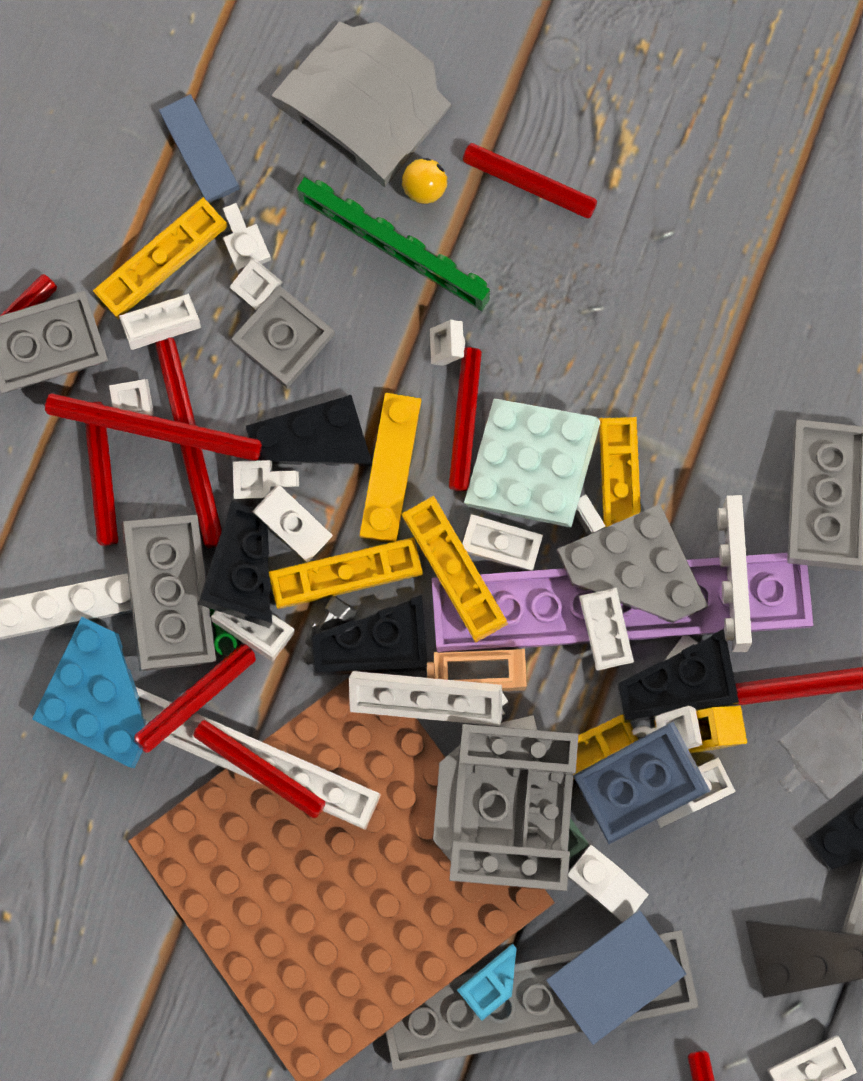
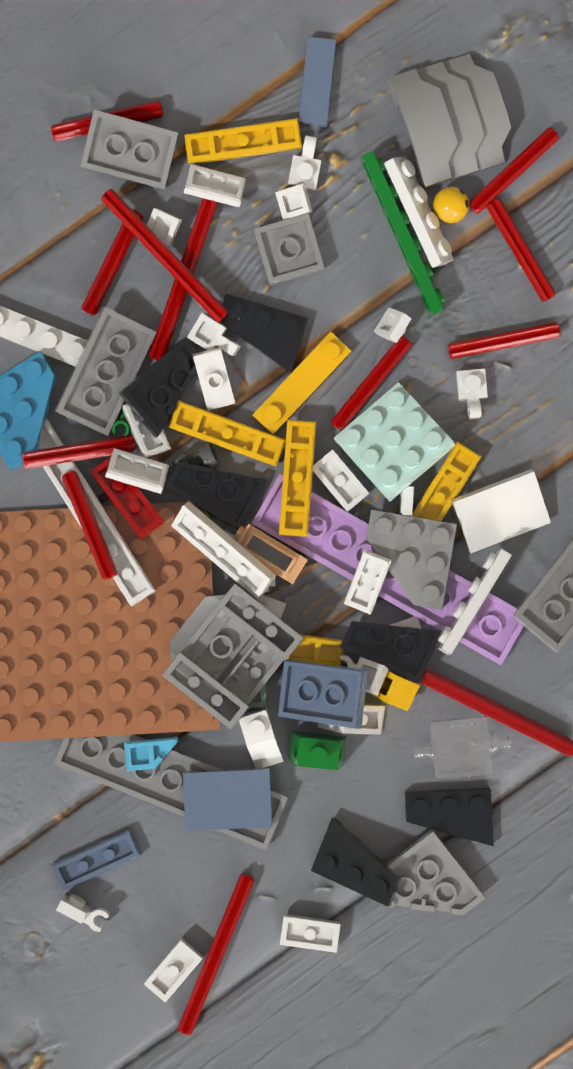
camera: 30 degrees right, 10 degrees up
none -> red plate [90,456,164,540]
none -> white plate [105,448,169,494]
none -> green torso [289,731,346,770]
none -> white plate [384,156,454,268]
none -> red axle [448,322,560,359]
none -> white tile [451,469,551,553]
none -> white plate [456,369,488,420]
none -> red axle [469,127,559,214]

